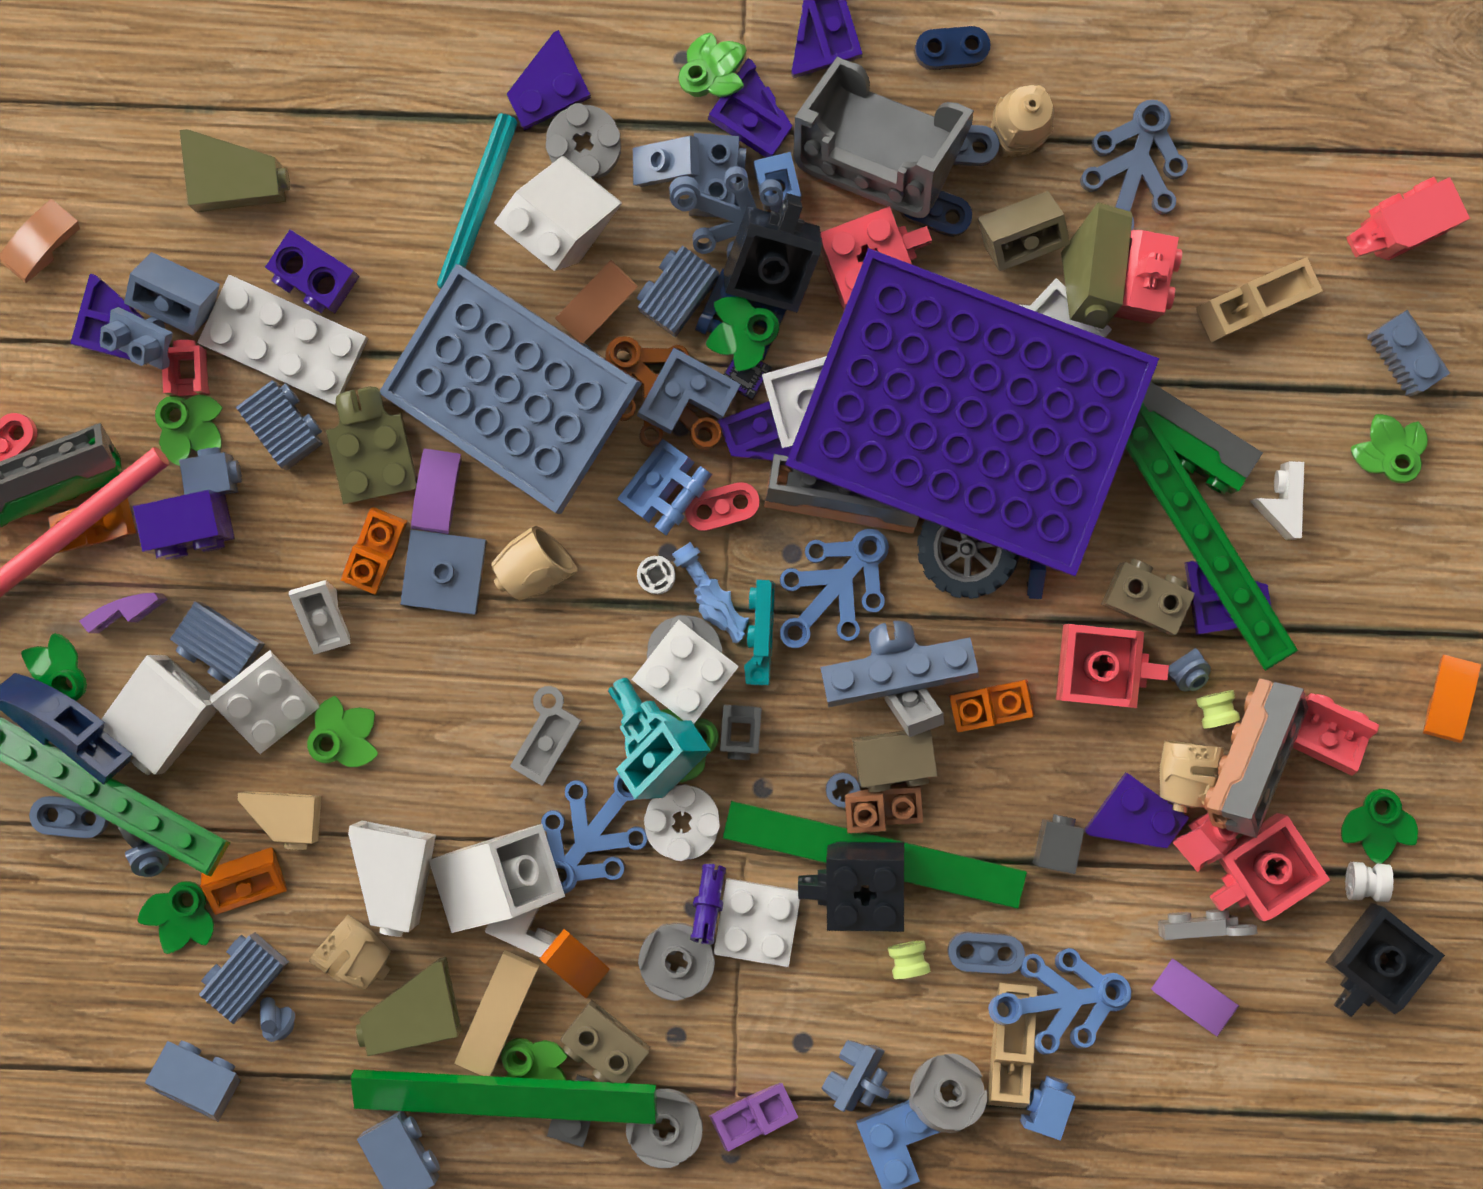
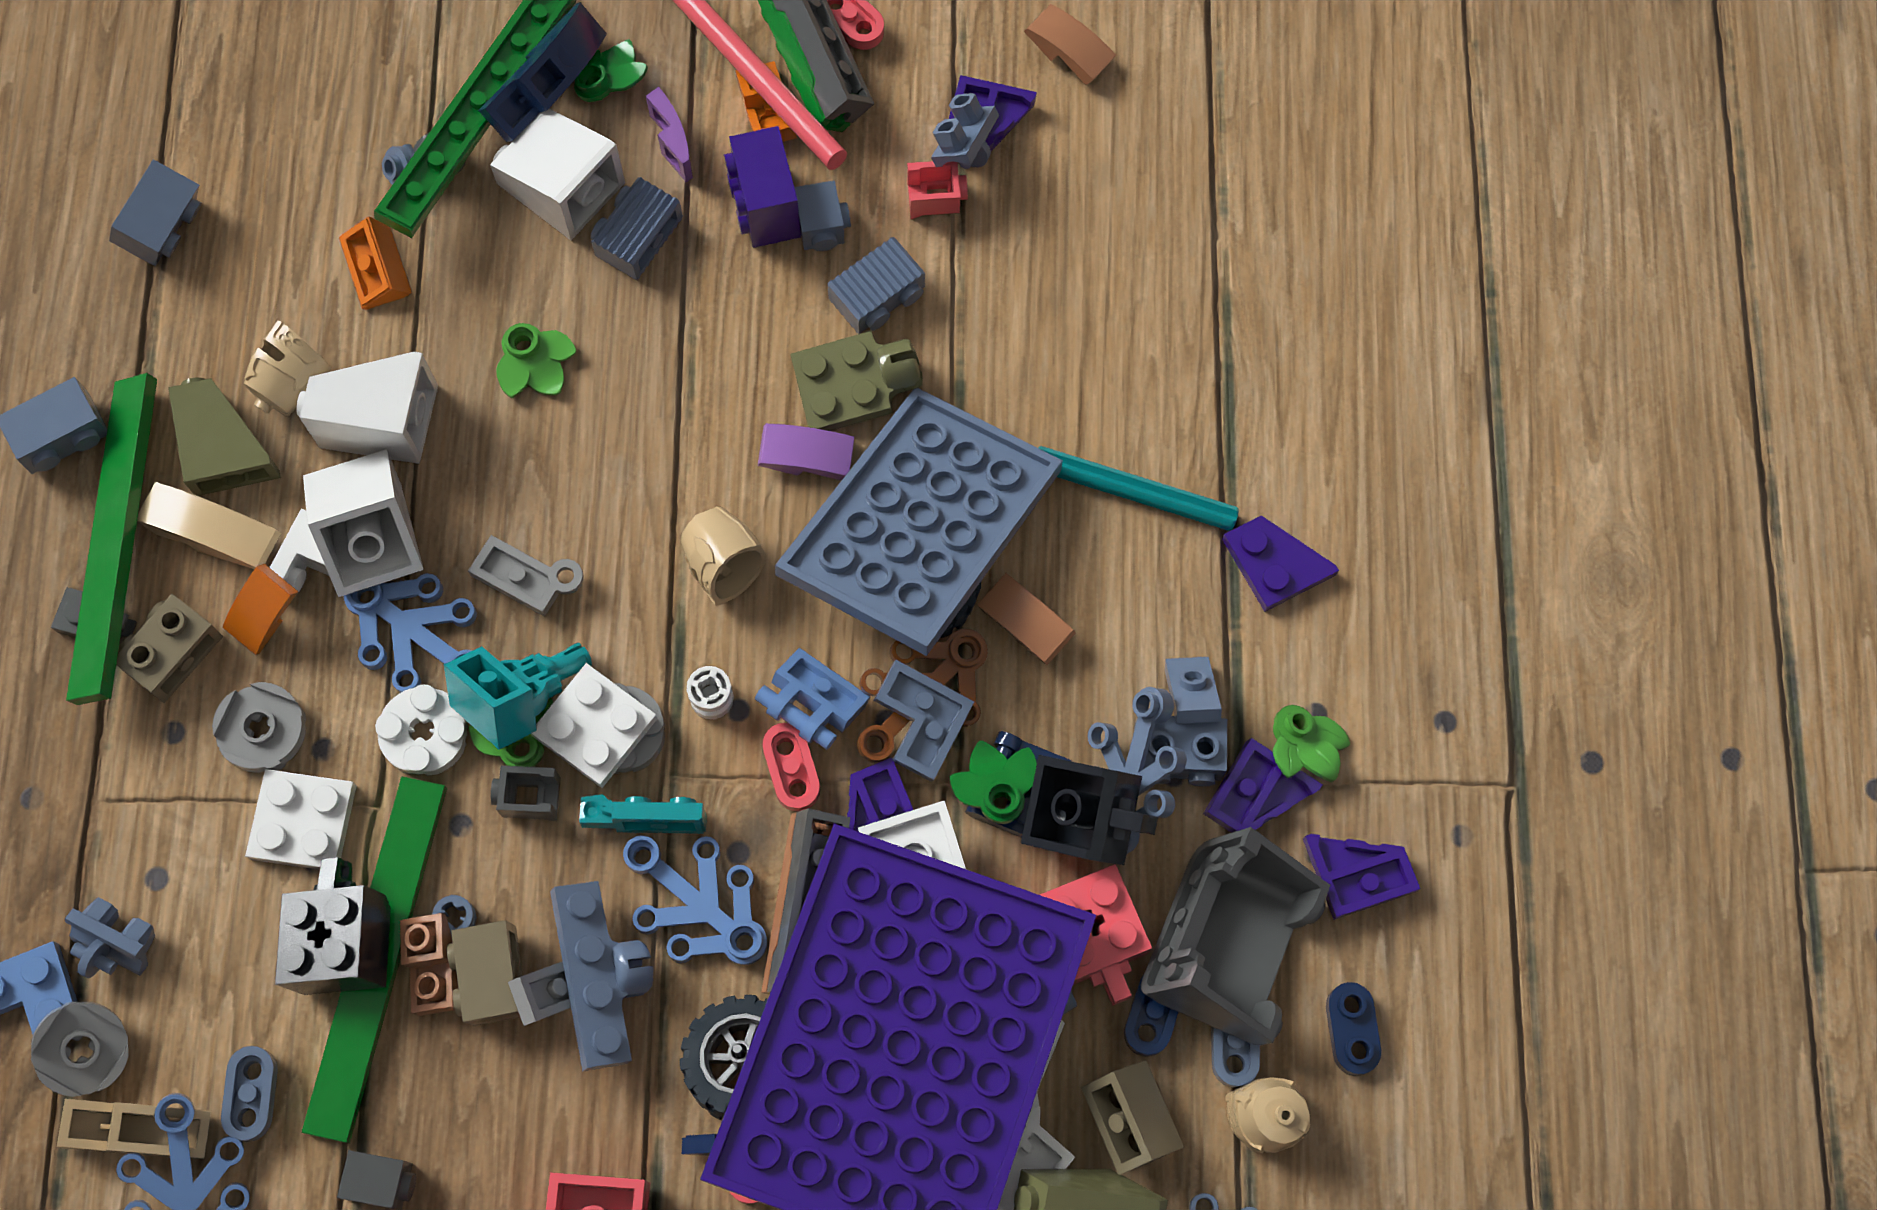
camera: 85 degrees right, 15 degrees down
sand blue plate [29,796,109,838] -> none
sand blue brick [124,252,220,335] -> none
green plate [137,881,214,954] -> none
bright green plate [155,394,223,466] -> none
olive slope [180,129,290,212] -> none
white plate [197,275,368,406] -> none
sand blue brick [199,932,290,1024] -> none
white plate [210,650,319,754] -> none
tan slope [238,791,321,850] -> none
sand blue plate [260,997,295,1042] -> none
dark purple brick [265,230,360,314] -> none
white slope [289,580,350,654] -> none
orange slope [340,507,408,595] -> none
sand blue plate [400,530,487,615] -> none
white slope [494,156,622,271] -> none
bright green plate [501,1038,568,1080] -> none
light grey plate [546,103,621,179] -> none
light grey plate [626,1089,703,1168] -> none
sand blue brick [637,246,719,338] -> none
light blue piece [672,542,749,643] -> none
dark purple pin [690,864,726,945] -> none
medium lavender slope [709,1082,799,1151] -> none
tile [723,357,772,400] -> none
medium blue brick [753,152,801,211] -> none
yellowish green wheel [888,941,931,979] -> none
orange slope [949,679,1035,733] -> none
medium blue brick [1020,1076,1075,1141] -> none

